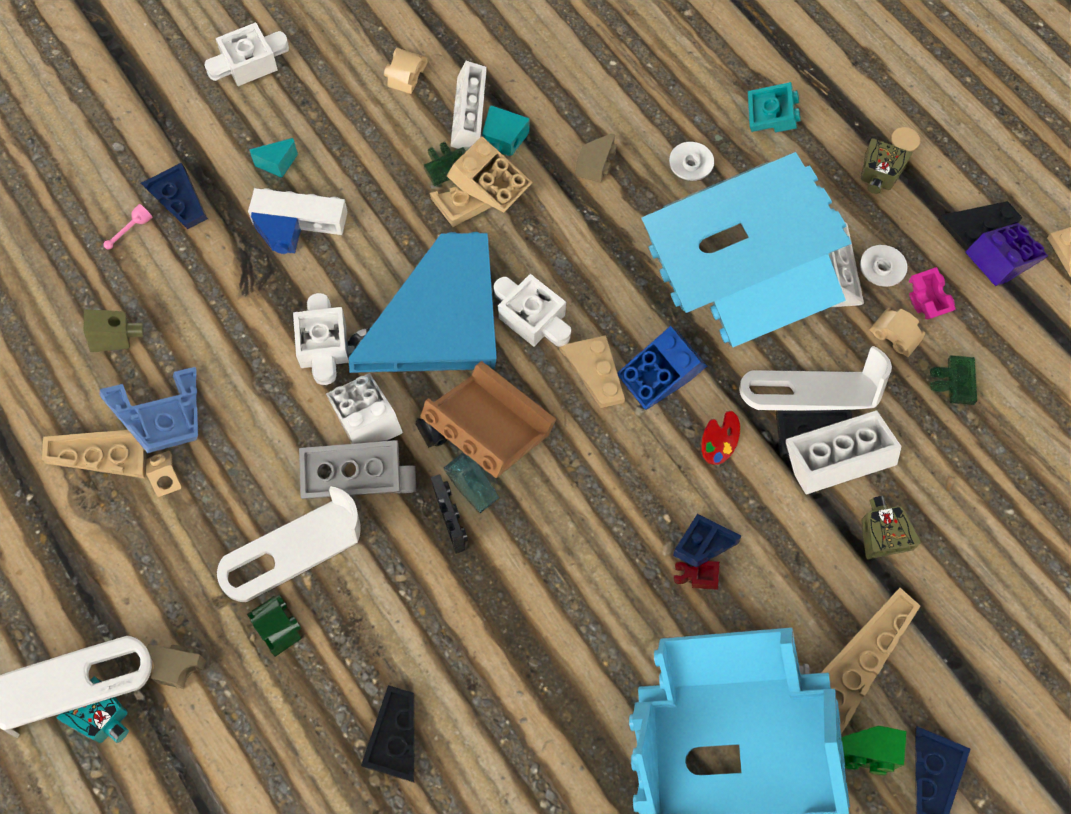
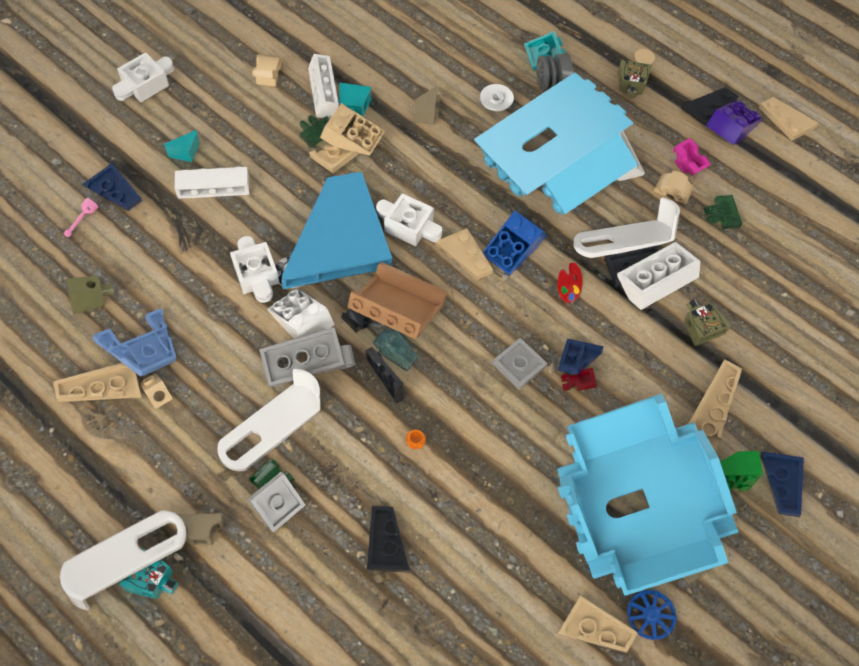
camera: 15 degrees left, 5 degrees down
blue slope [251,212,301,254] -> none
white dish [860,245,907,287] -> none
none -> light grey plate [248,472,306,532]
none -> orange plate [406,430,426,450]
none -> light grey plate [492,338,547,390]
none -> dark grey wheel [536,53,573,91]

